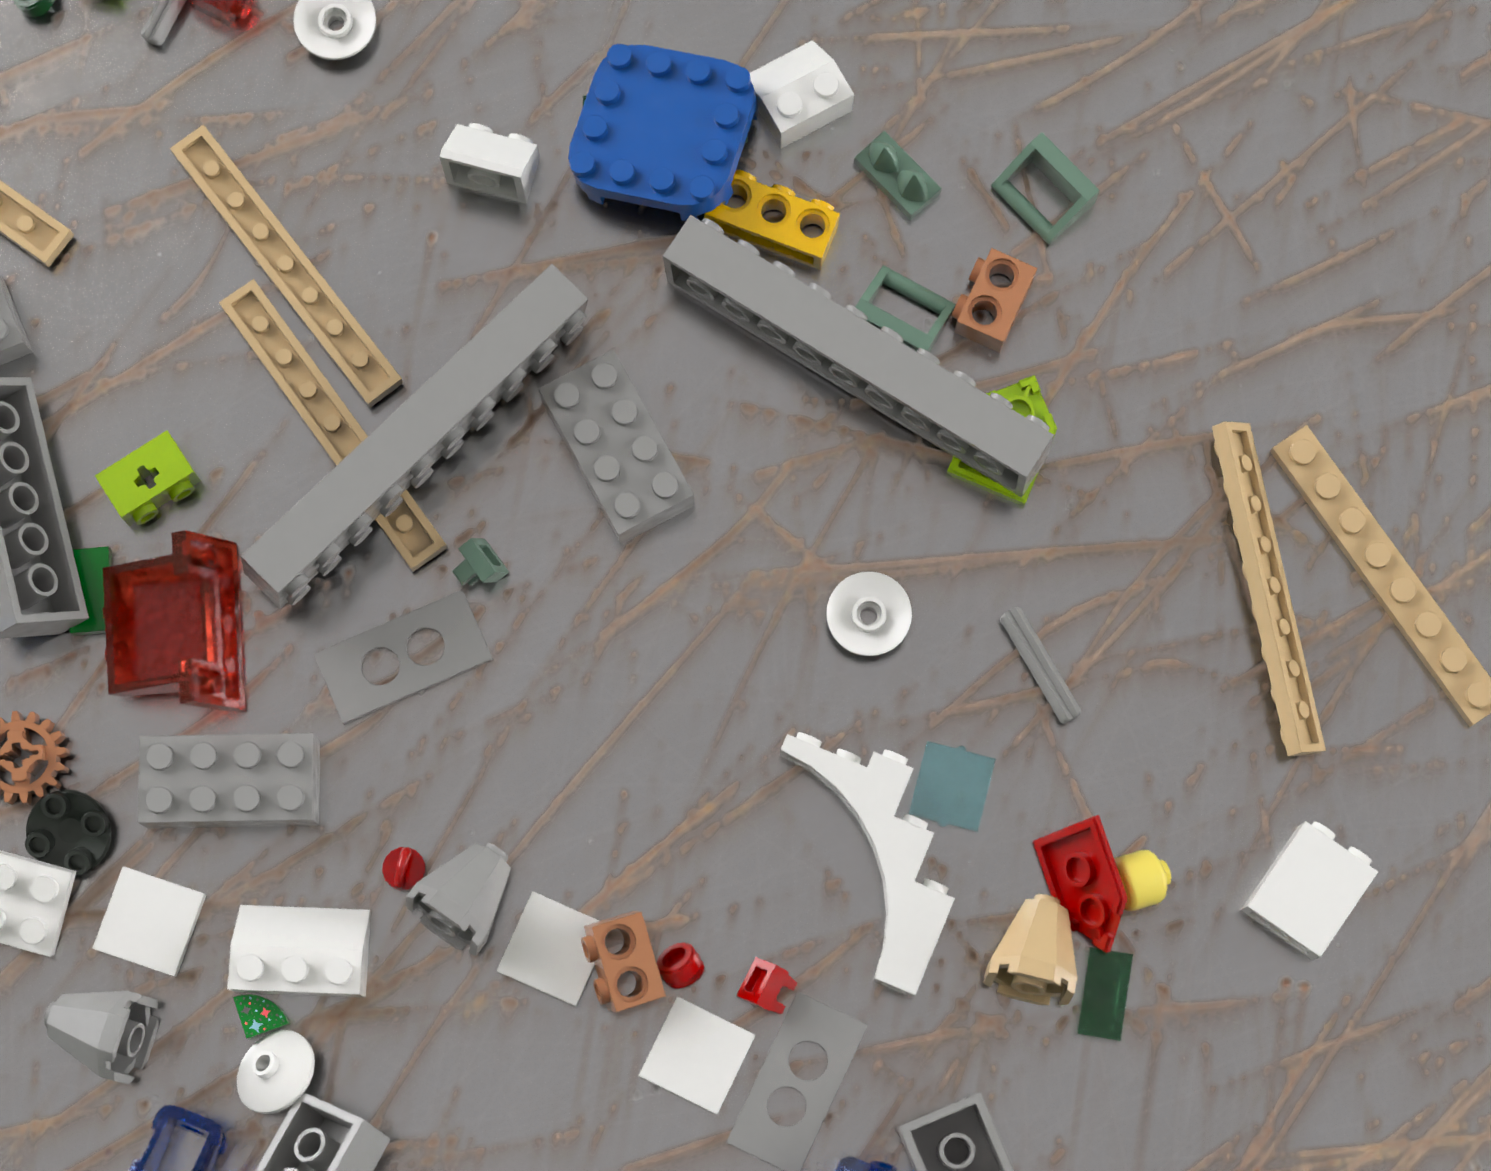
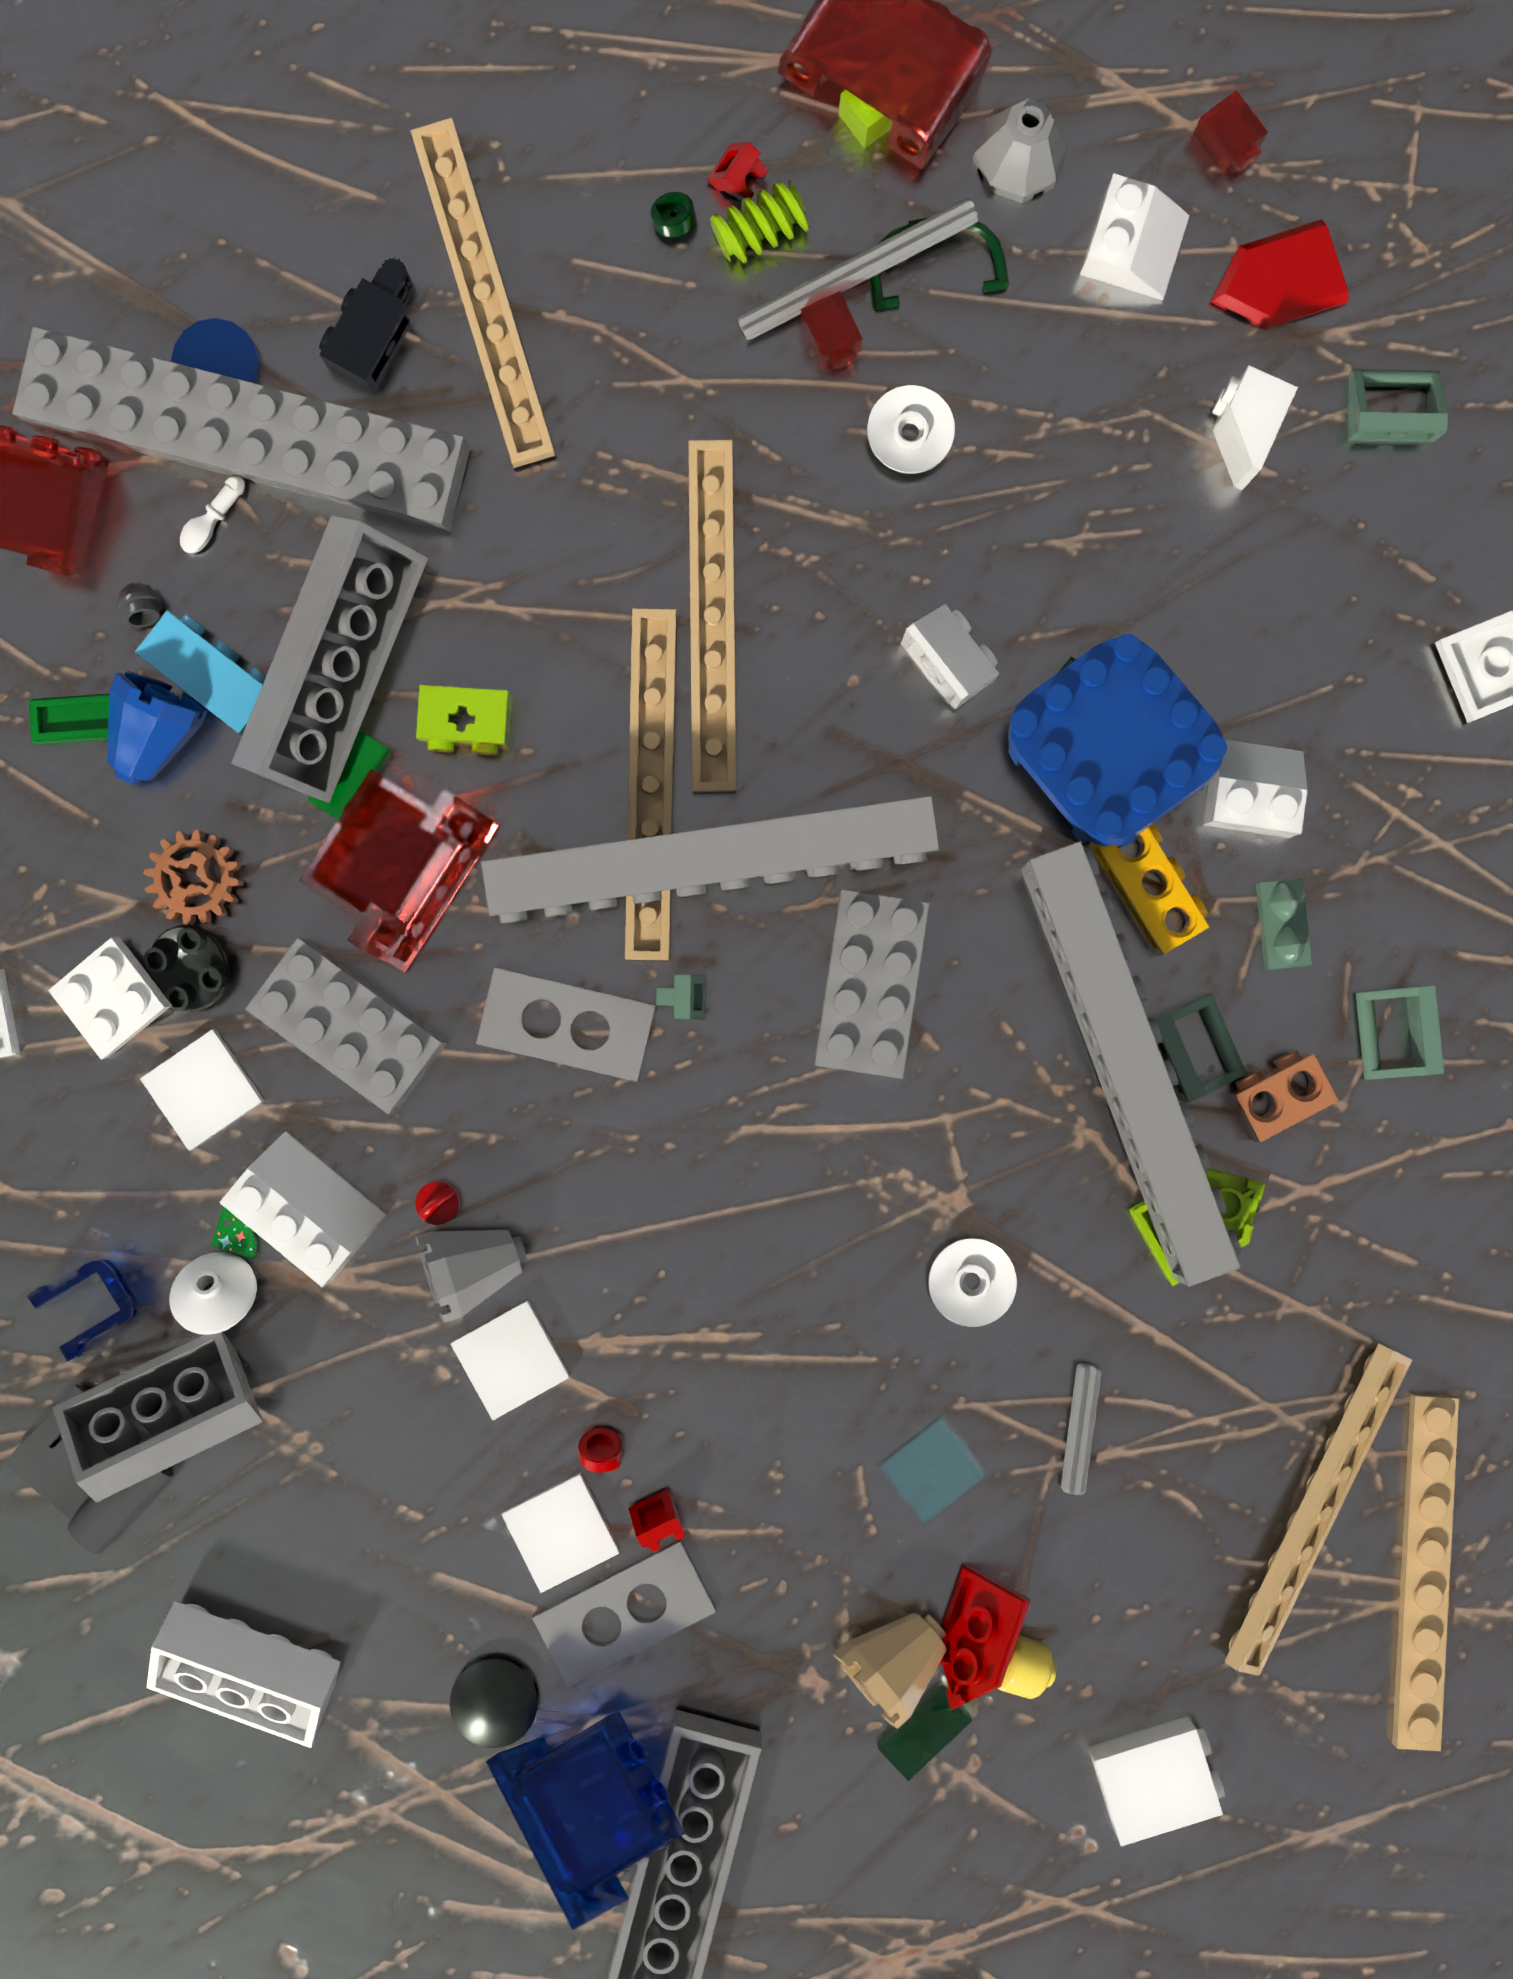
camera: 35 degrees right, 10 degrees up
light grey cone [44,991,159,1084] -> none
nougat brick [581,911,666,1012] -> none
white arch [780,732,955,998] -> none

